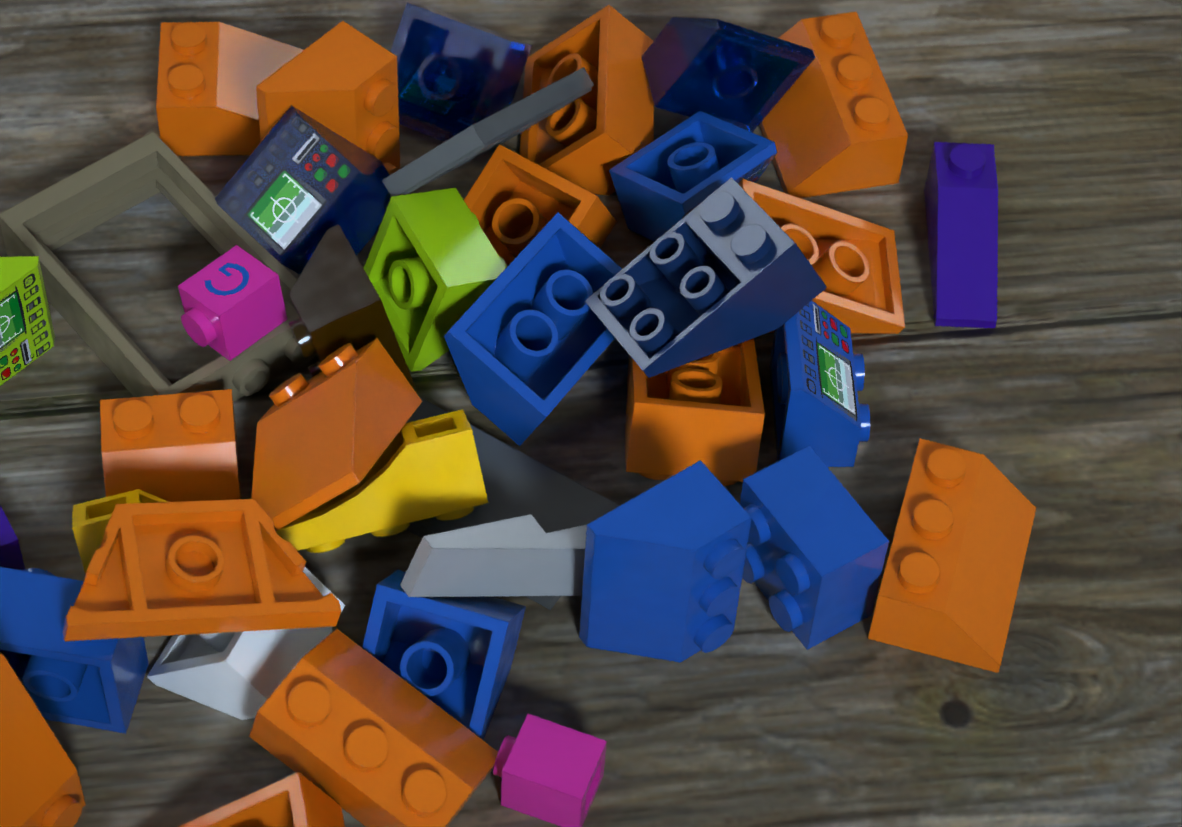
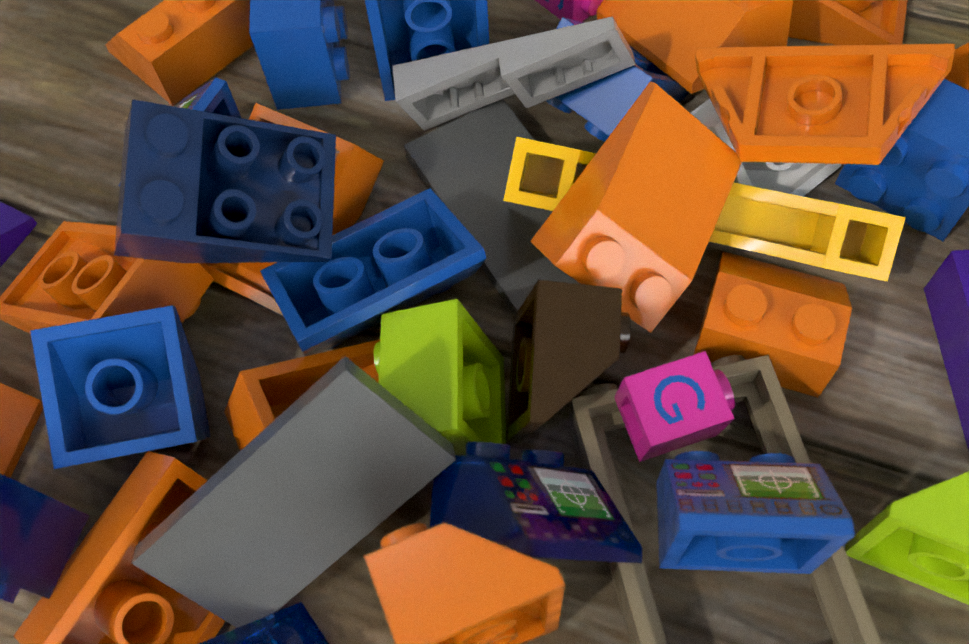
camera: 145 degrees left, 10 degrees up
none -> blue slope [656,451,854,574]

